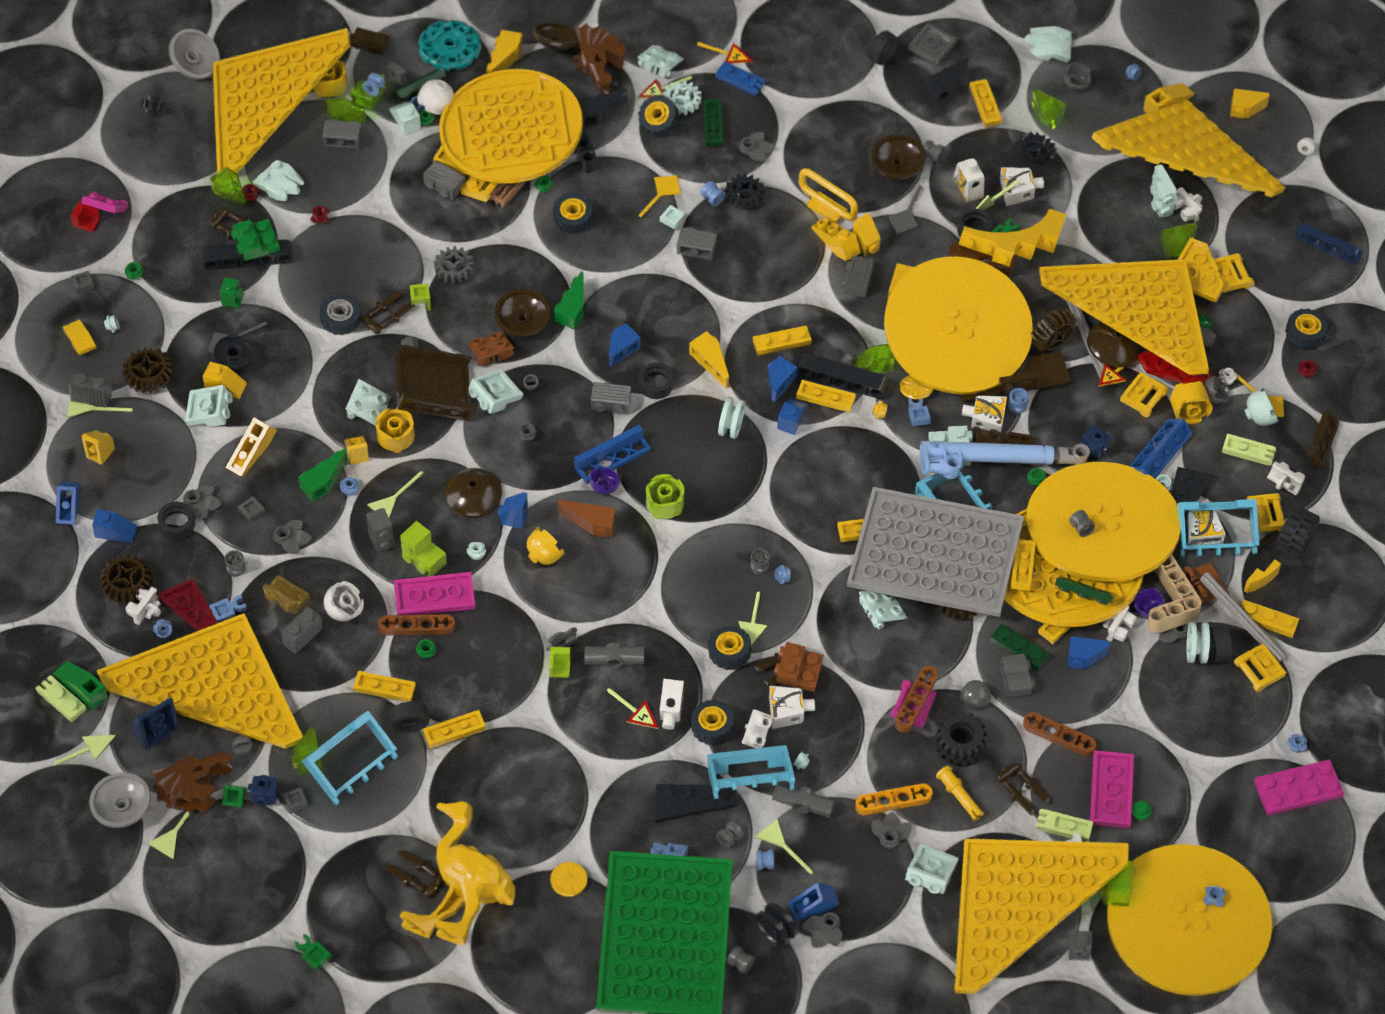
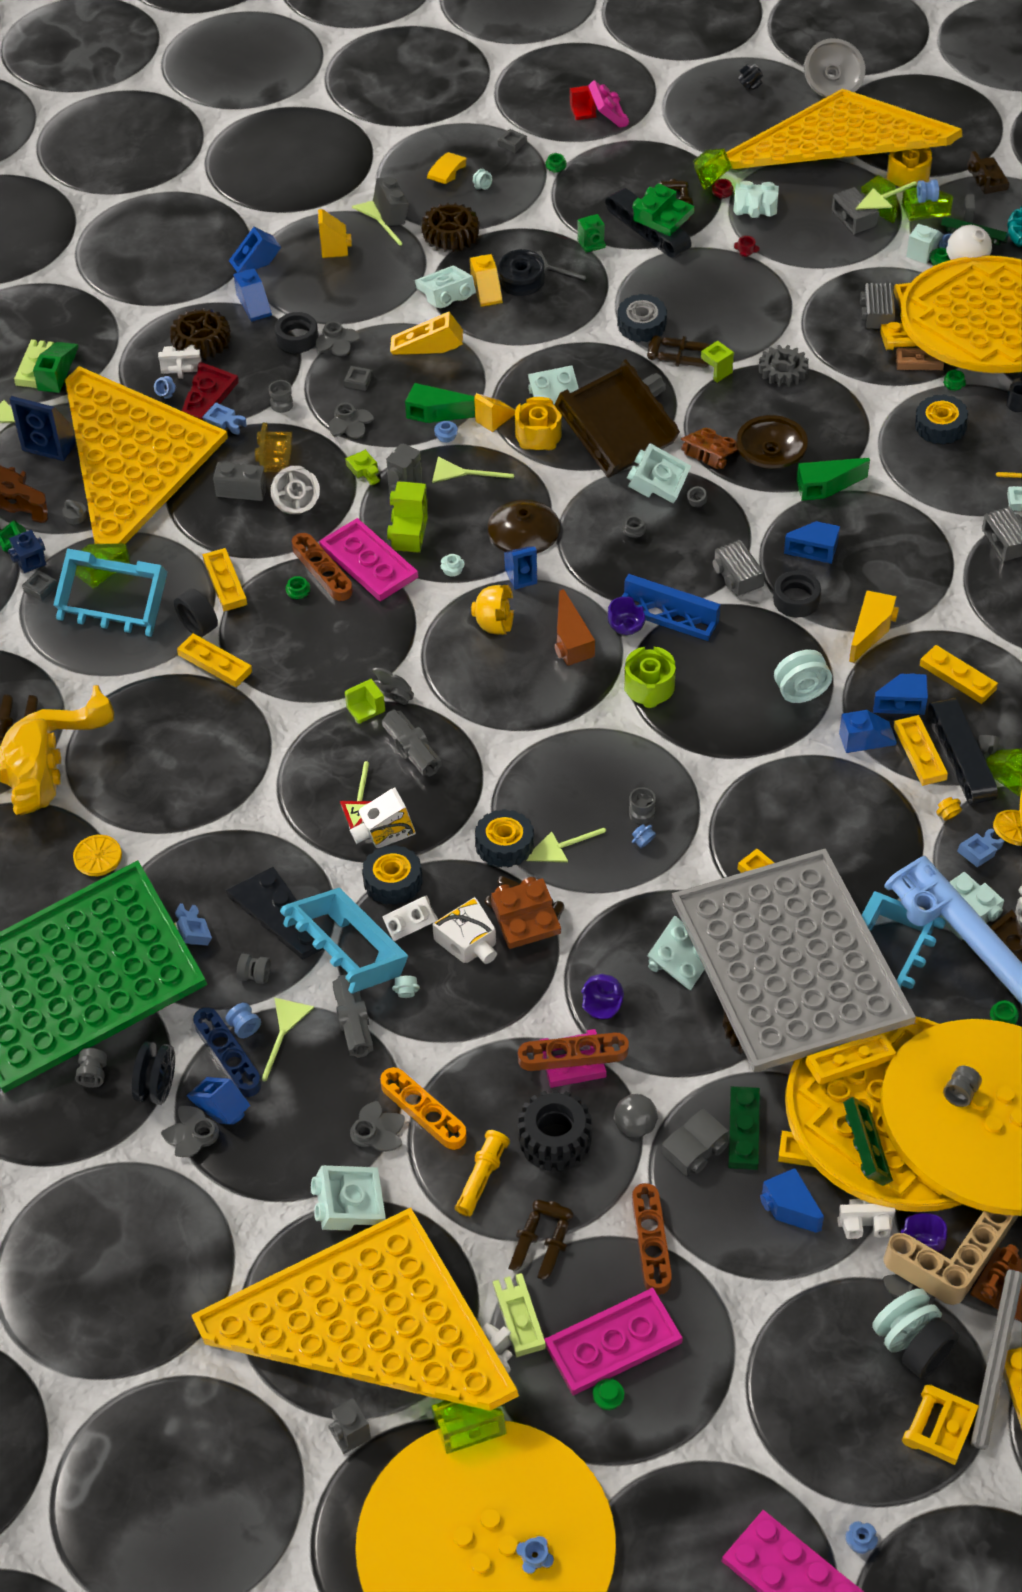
camera: 60 degrees right, 5 degrees down
none -> dark blue beam [193,1007,261,1097]
none -> lime plate [345,449,380,485]
none -> dark purple hair [581,974,624,1020]
none -> yellowish green piece [856,181,917,210]

